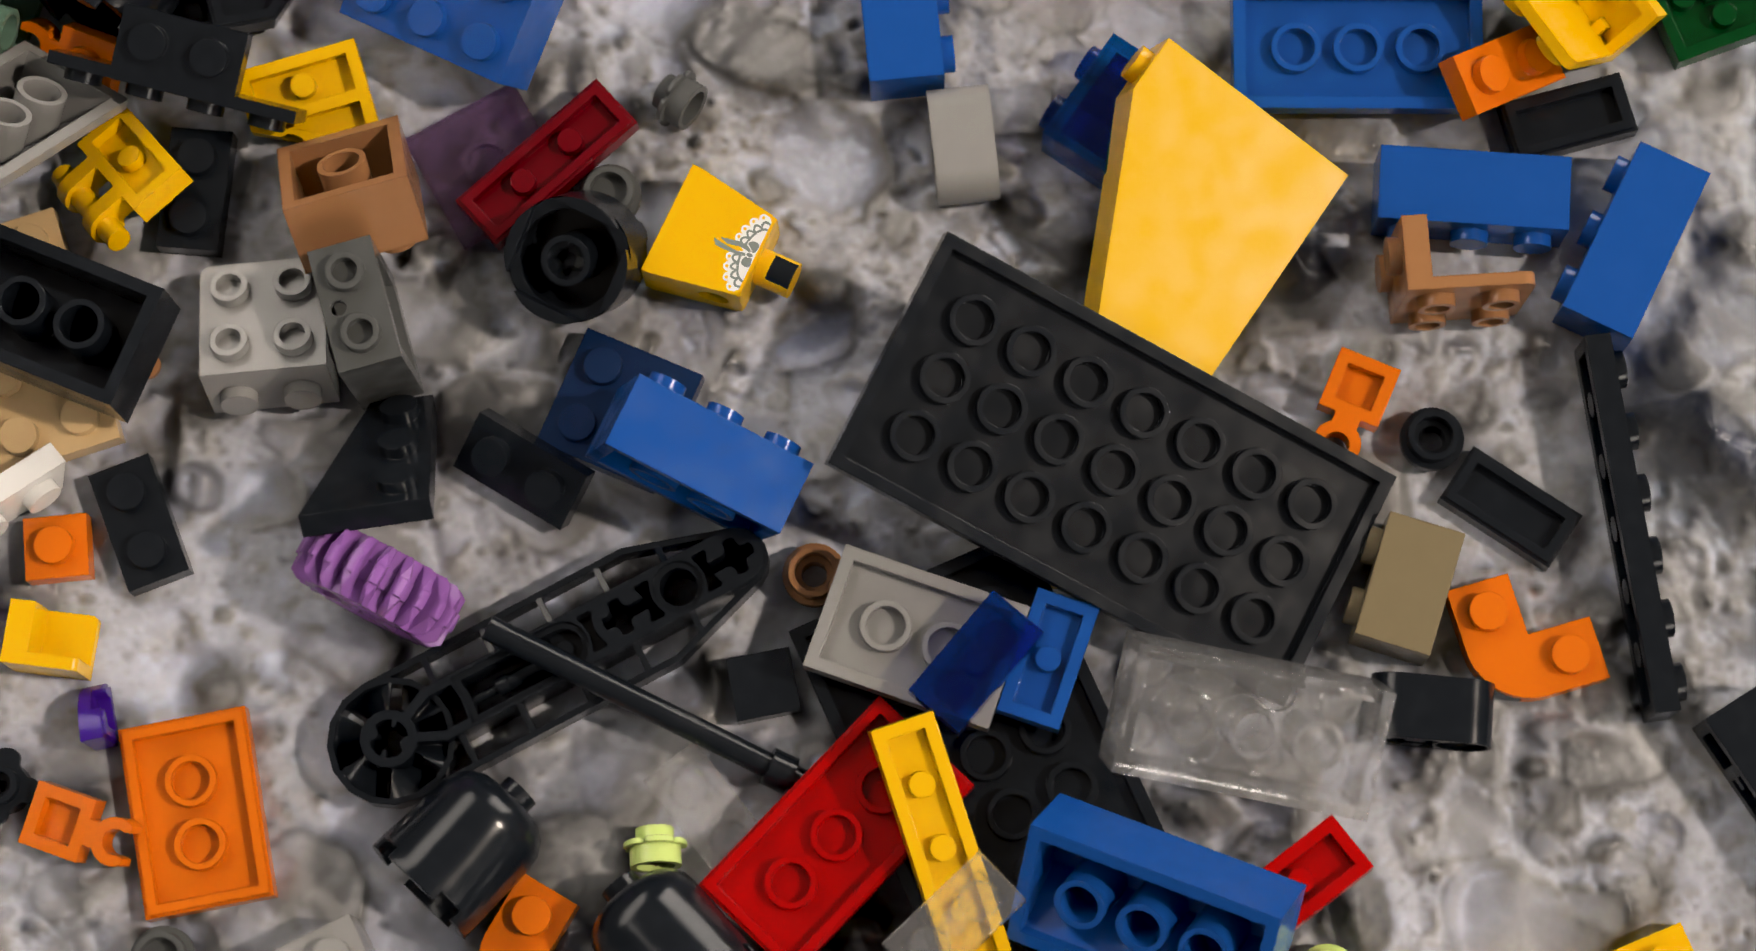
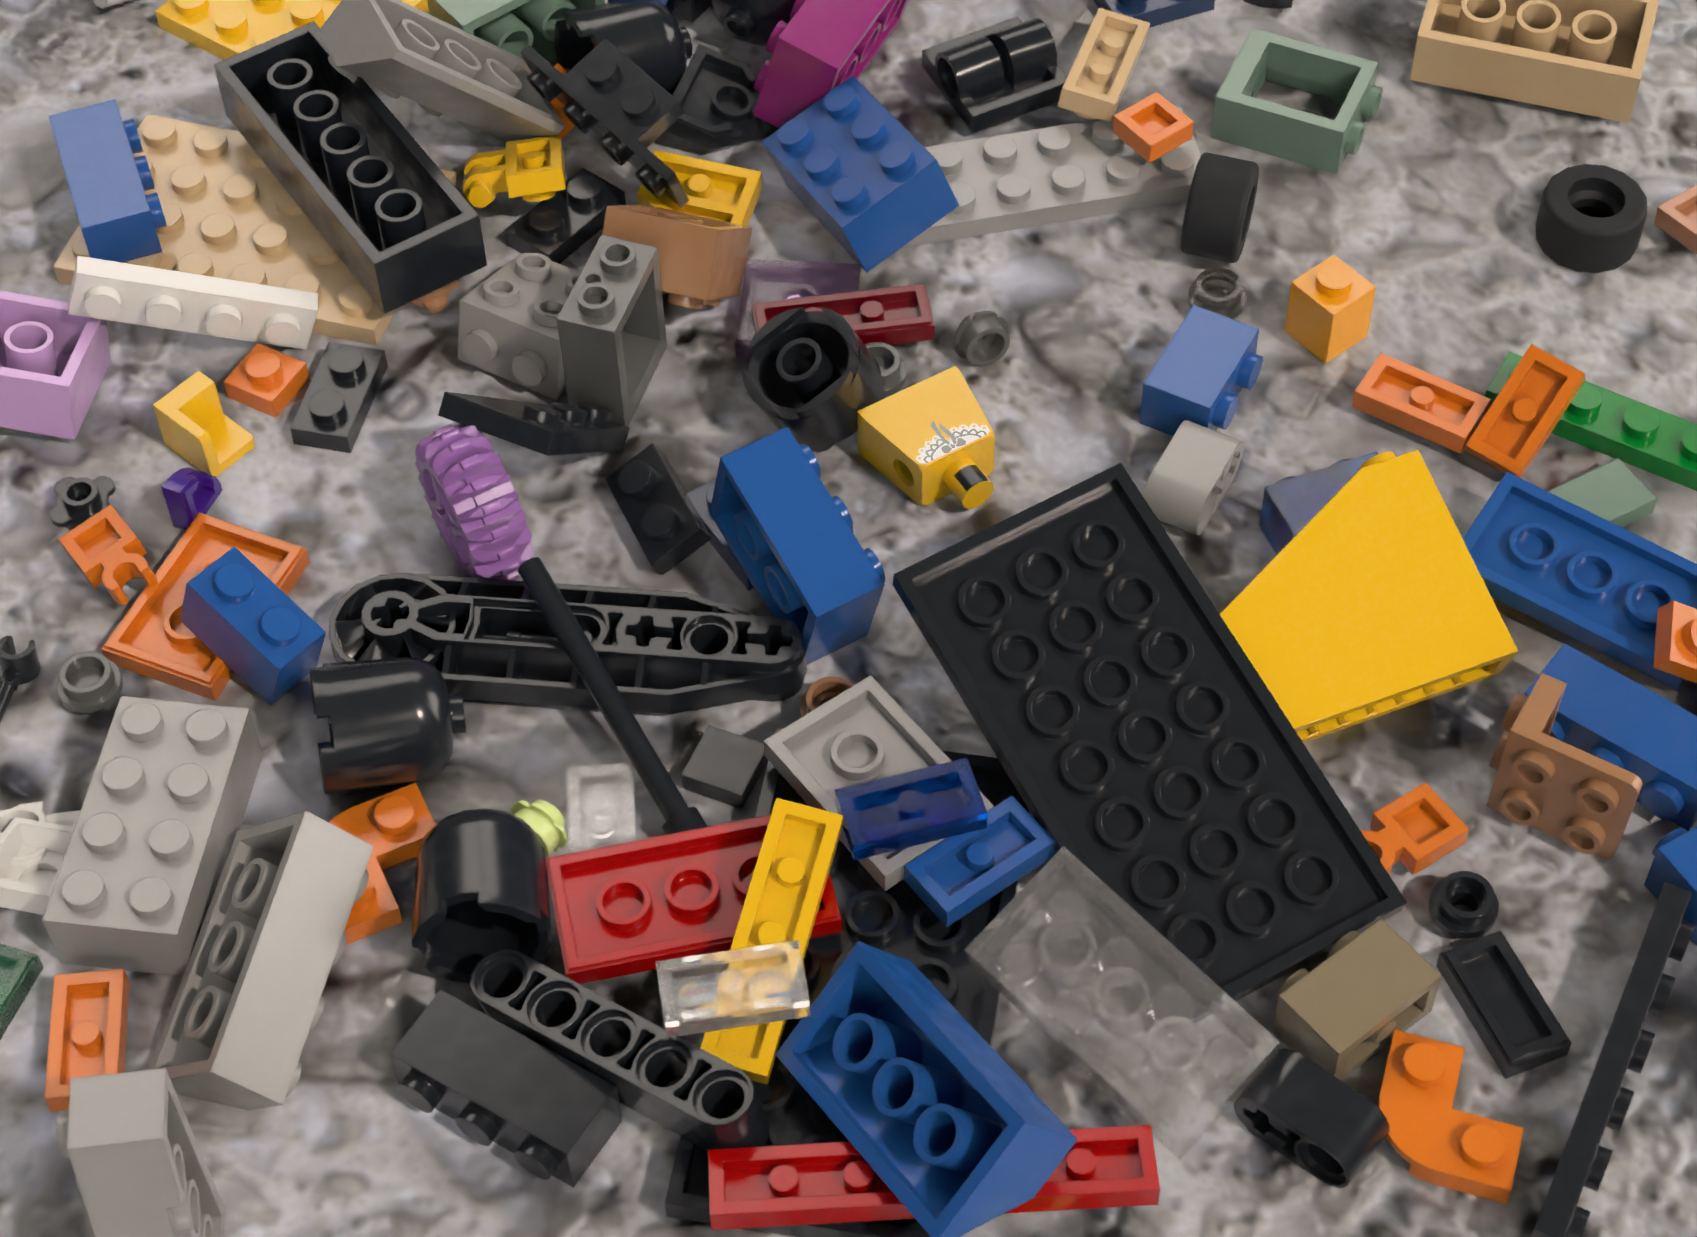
camera: 30 degrees right, 25 degrees down
none -> blue brick [180,546,326,706]

